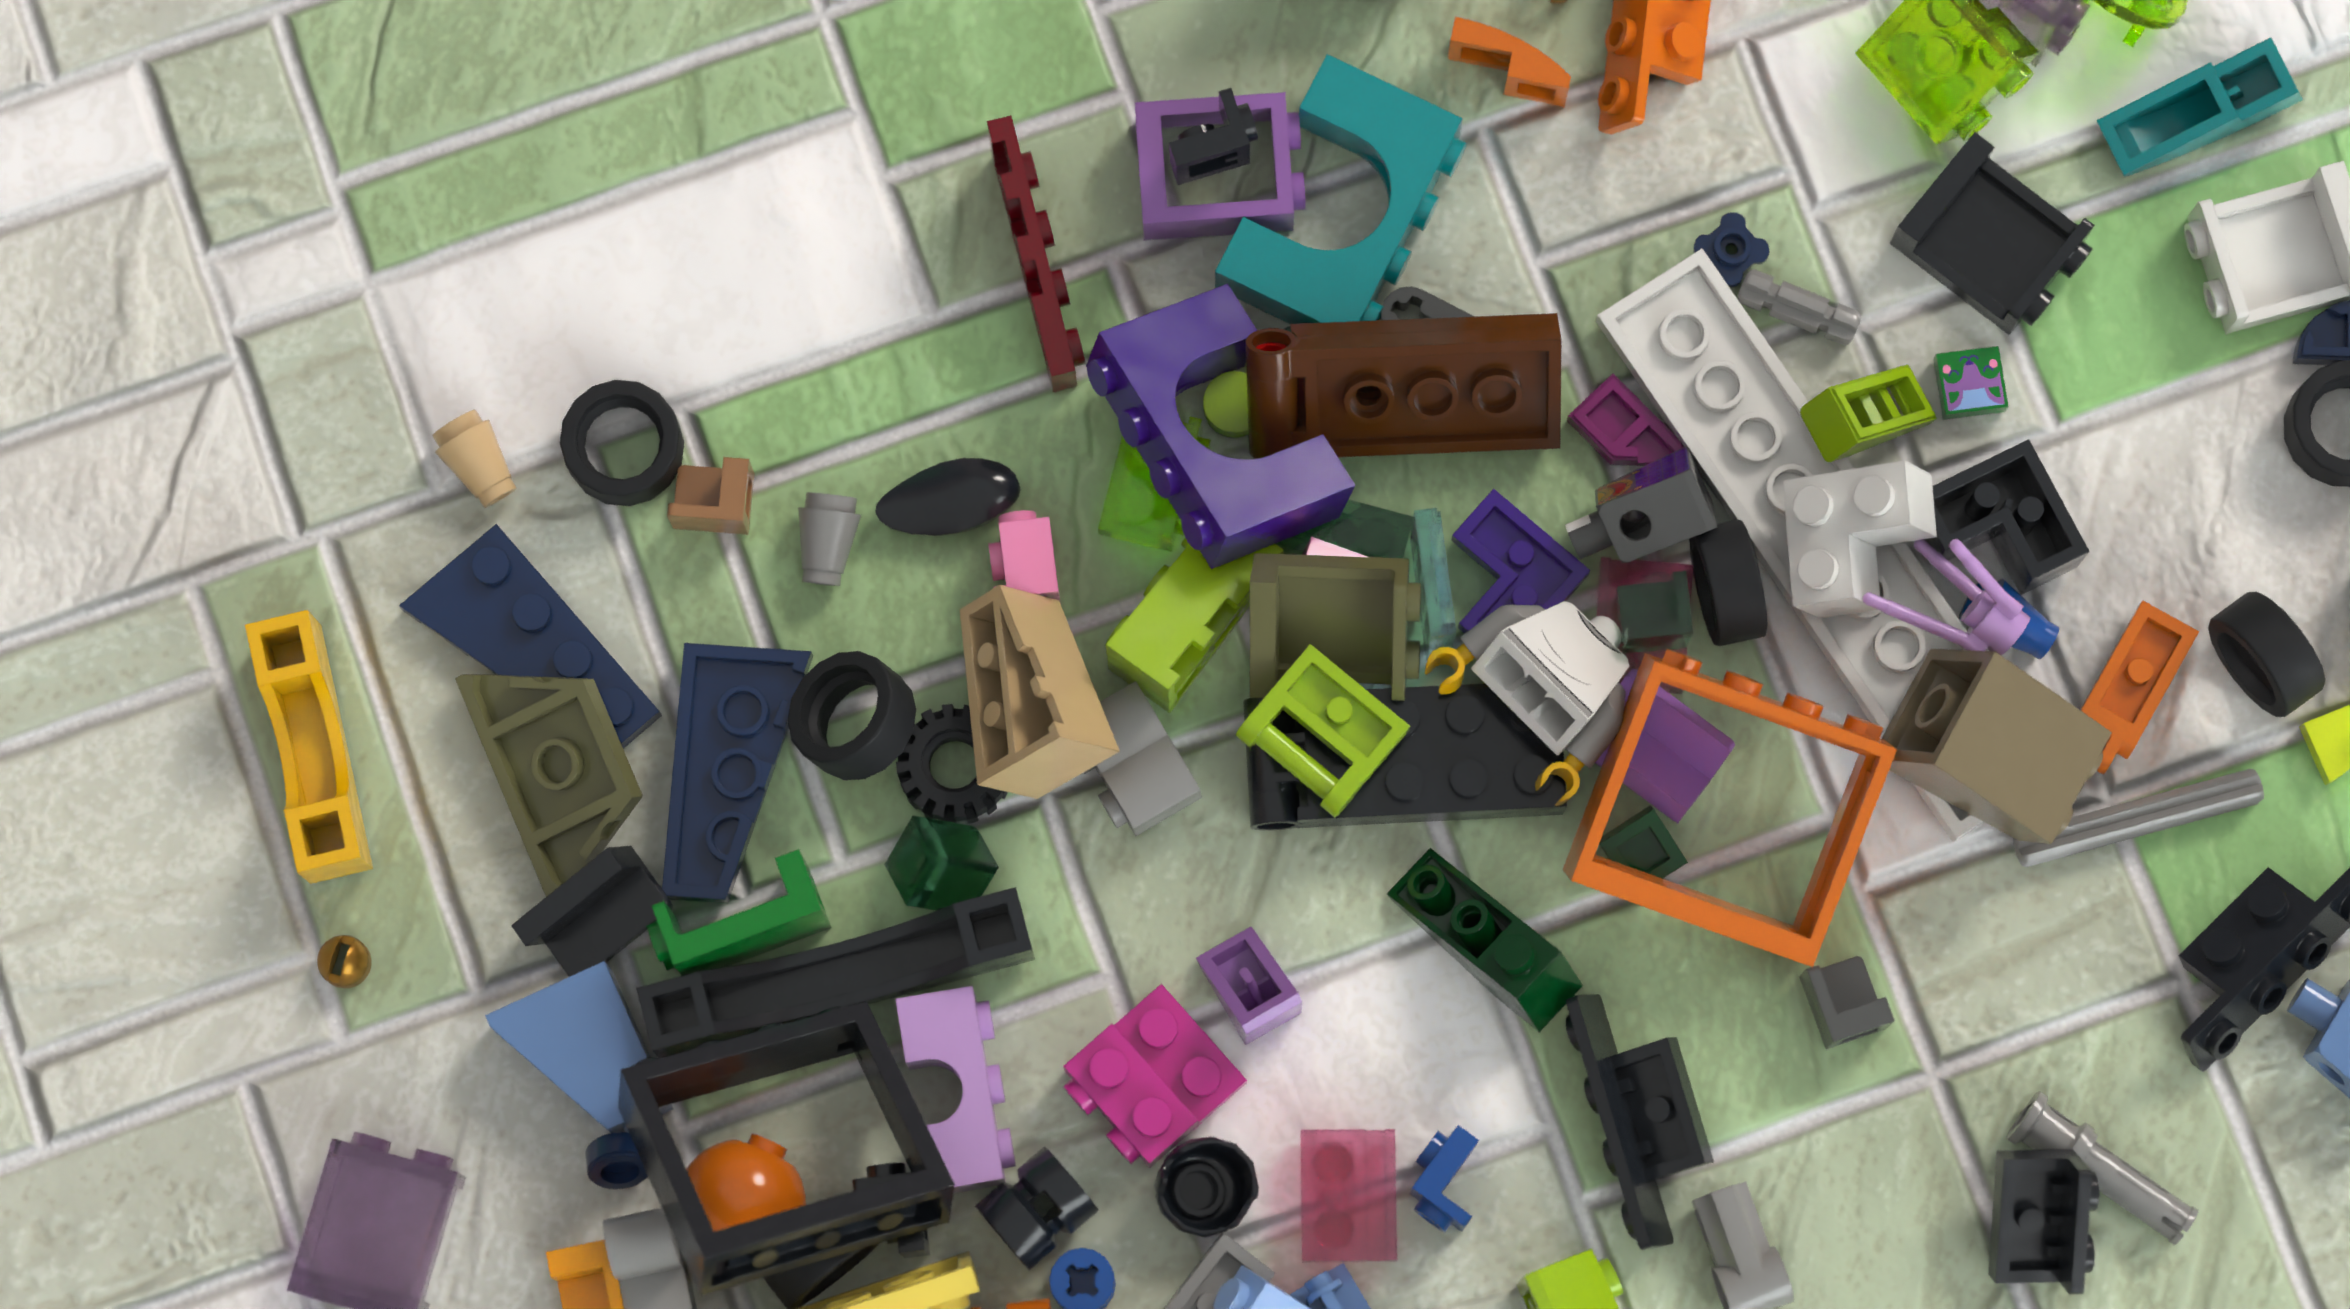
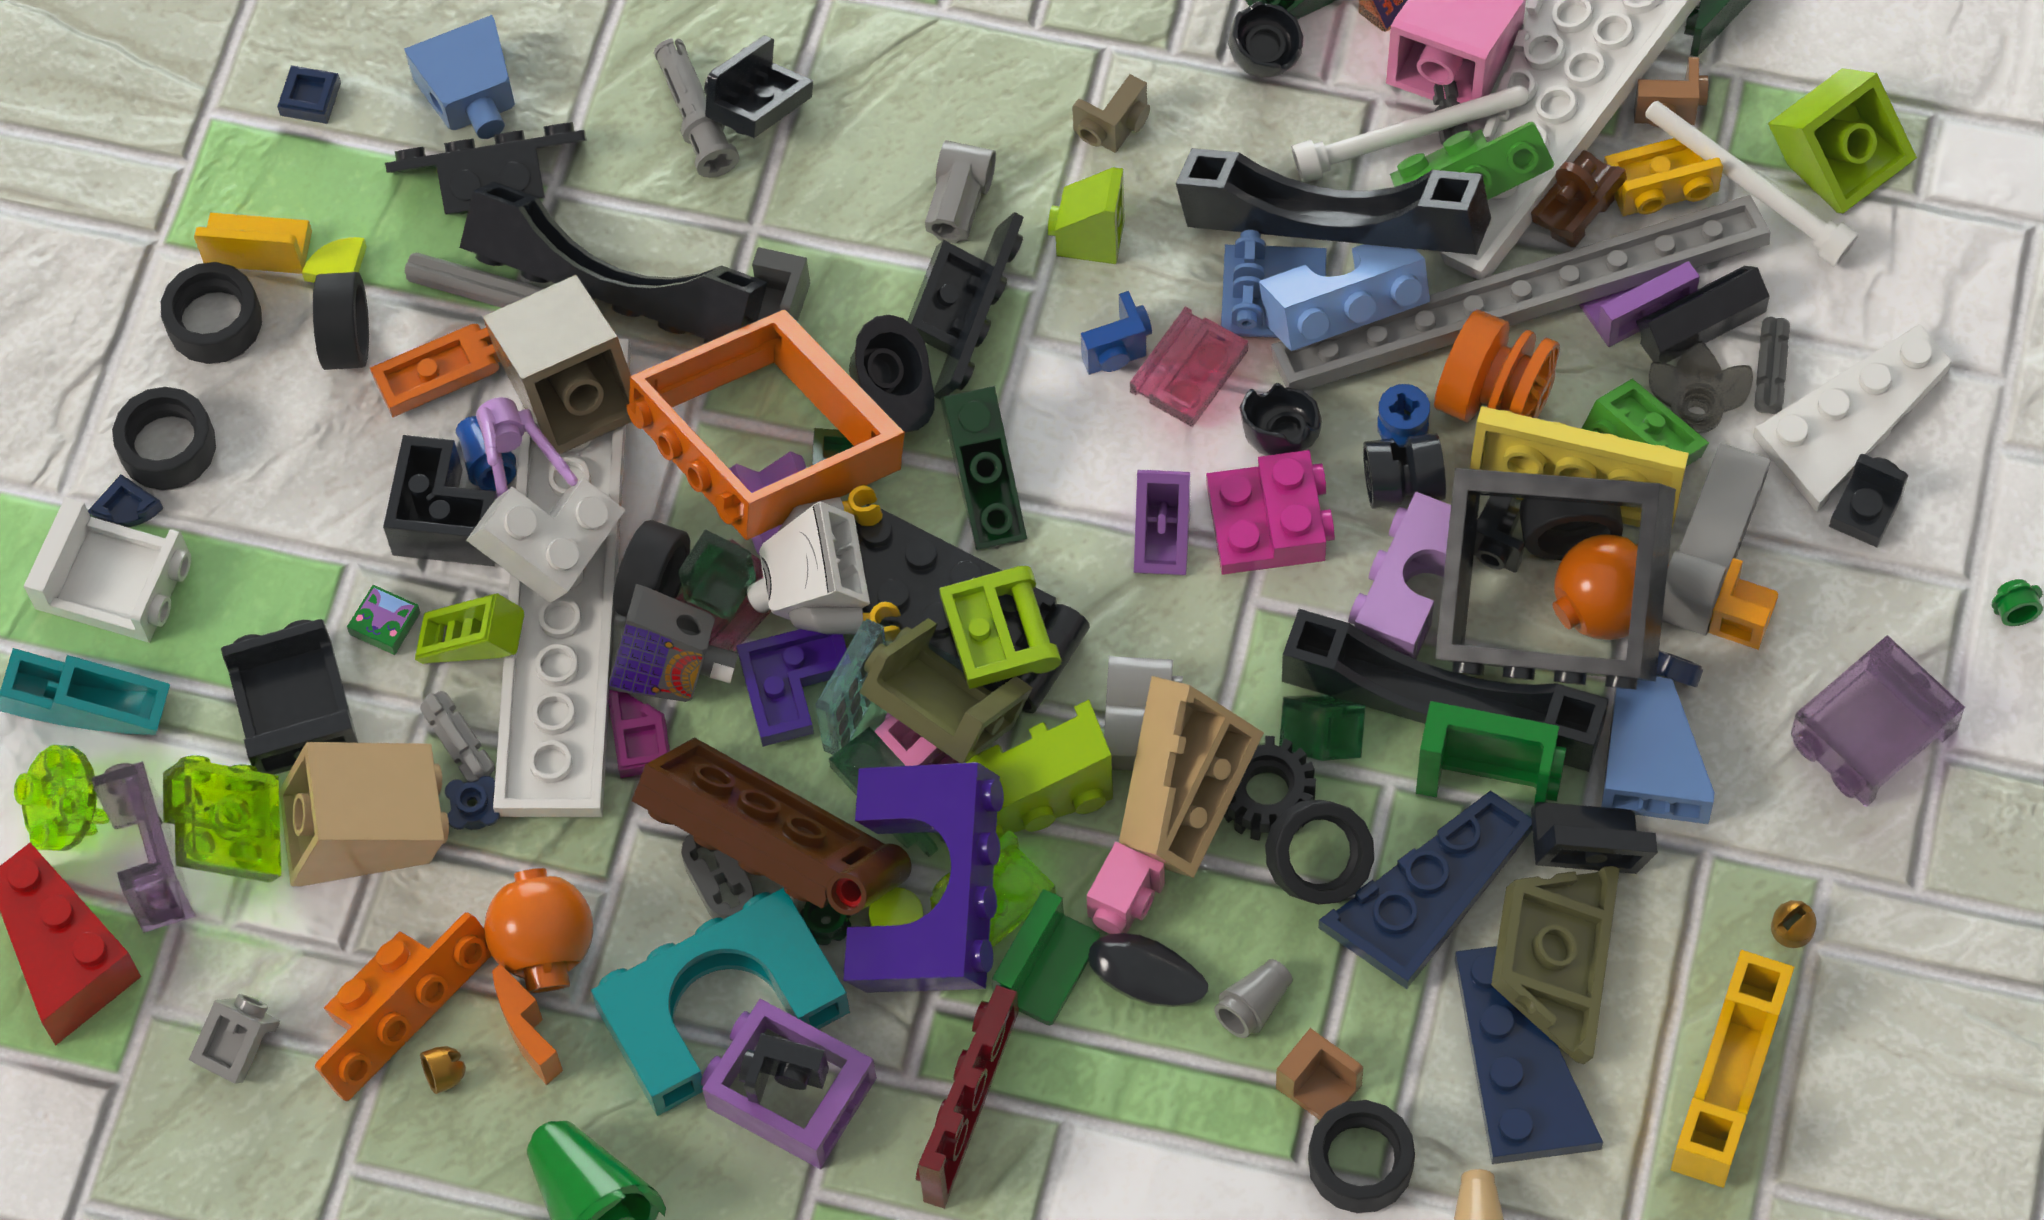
camera: 145 degrees left, 15 degrees down
none -> tan slope [279,742,449,886]
none -> black arch [459,181,768,344]
none -> orange brick [484,868,593,994]
none -> black piece [849,314,935,433]
none -> green panel [992,889,1100,1026]

